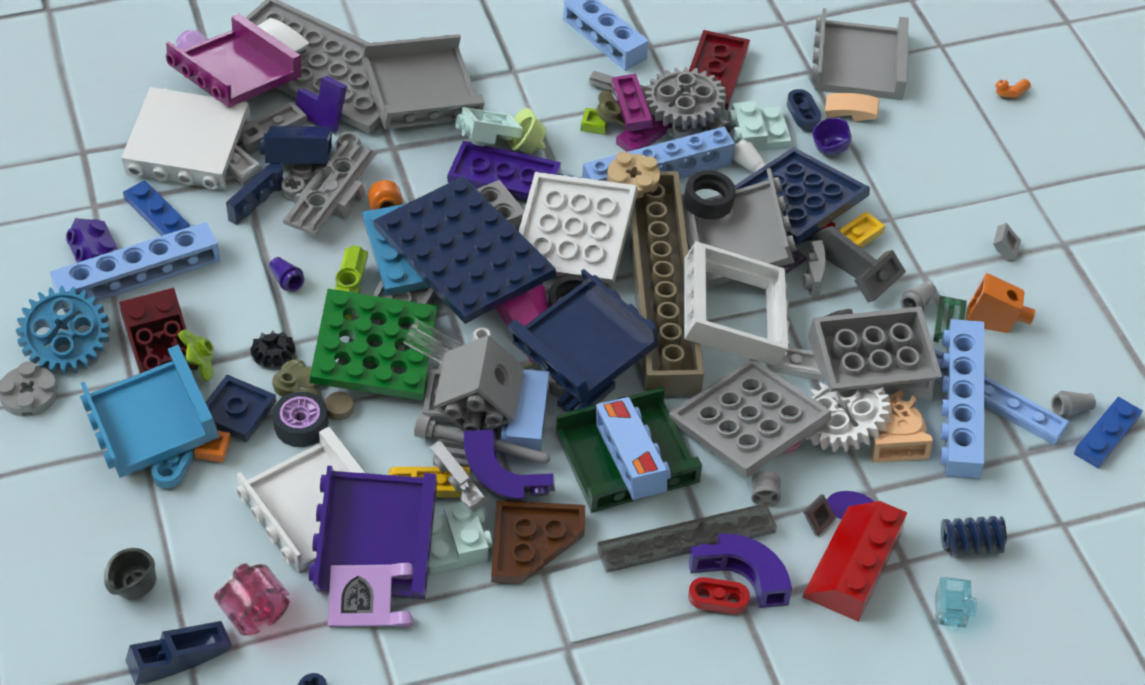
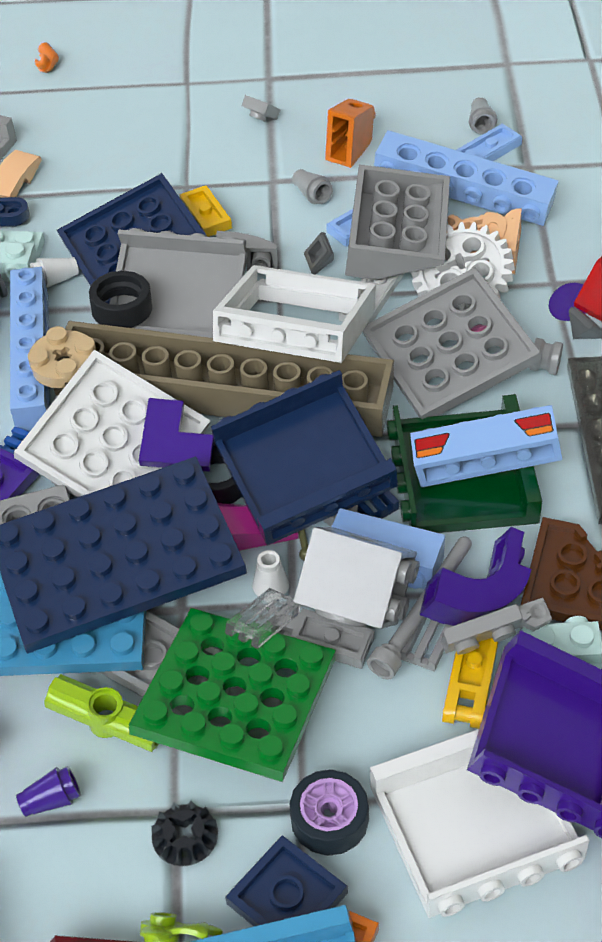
camera: 70 degrees left, 0 degrees up
olive plate [272,359,320,397] -> none
dark tan tile [325,392,354,420] -> none
dark grey piece [809,226,906,303] -> none
dark purple hair [812,118,852,156] -> none
clear green tile [933,296,967,342] -> none
blue plate [1074,396,1143,469] -> none
none -> dark purple tile [138,398,214,472]

